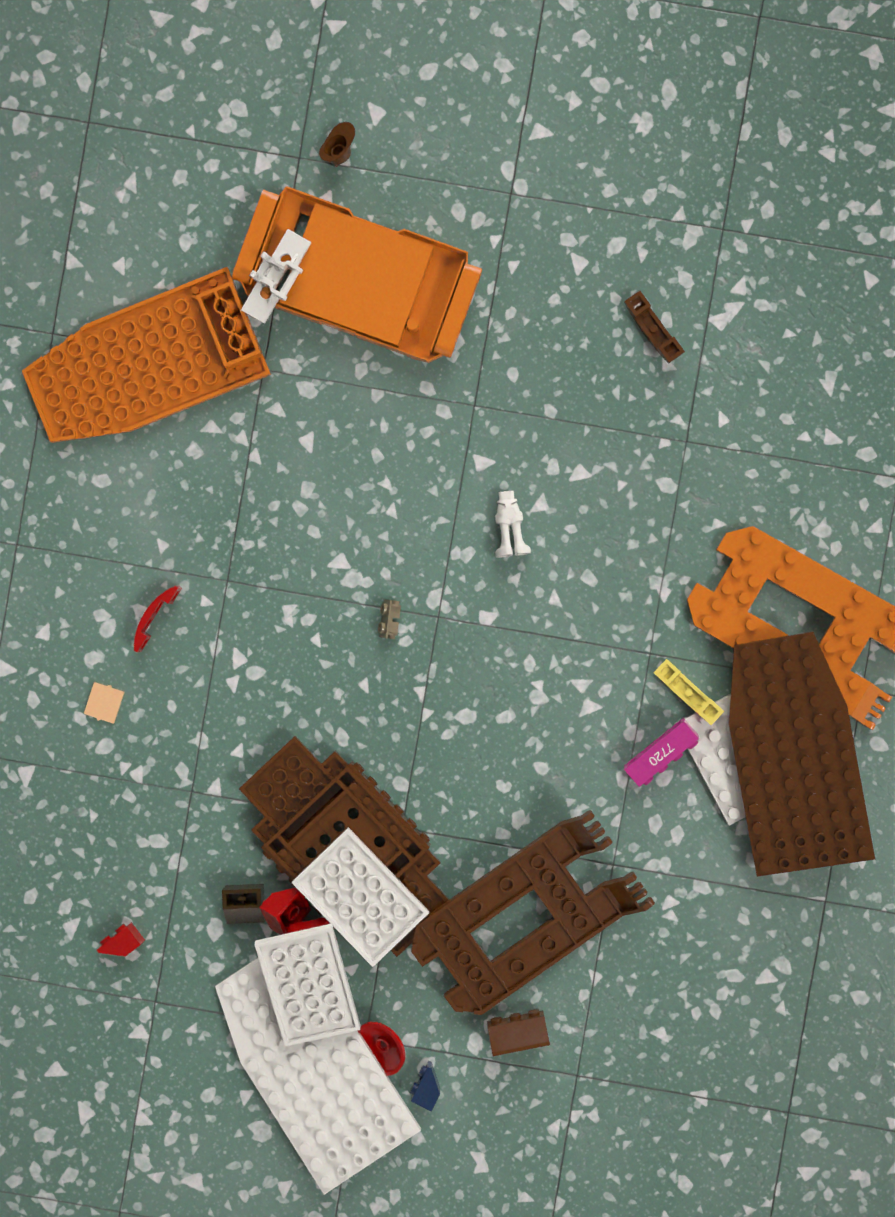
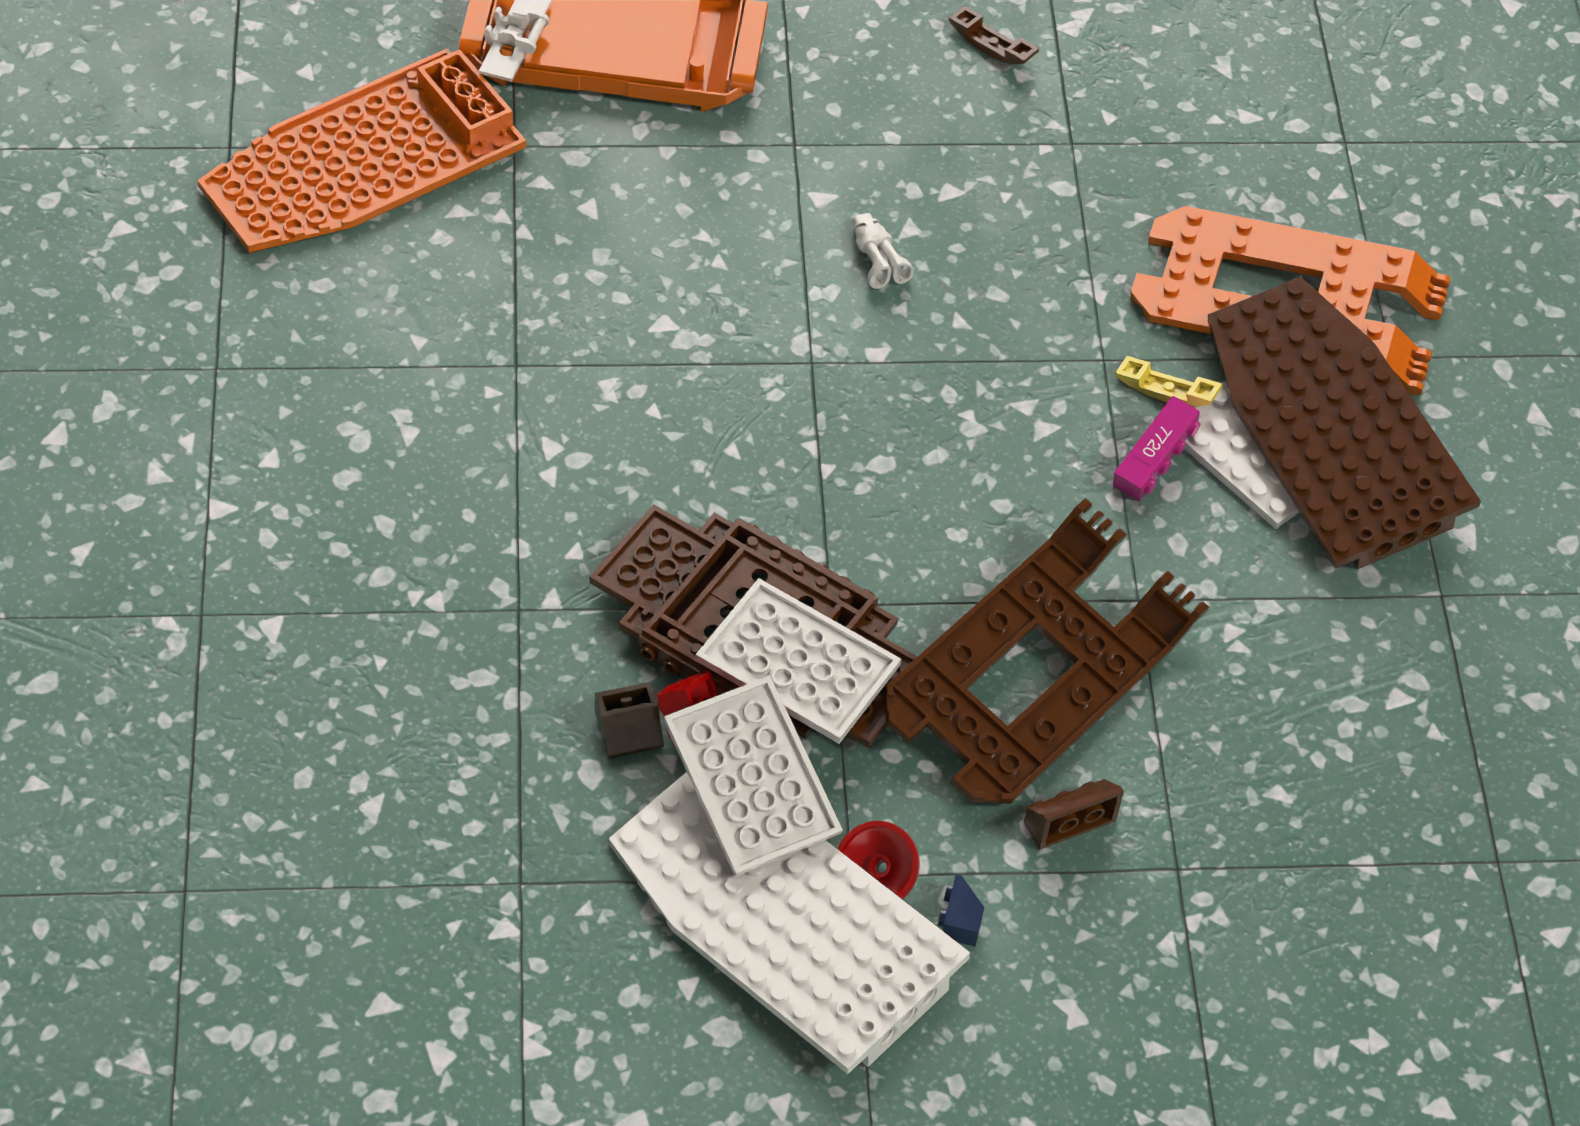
camera: 15 degrees left, 35 degrees down
light nougat piece [84,682,125,724] -> none
red slope [97,922,145,957] -> none
red slope [134,586,182,652] -> none
dark tan hinge [378,599,401,639] -> none

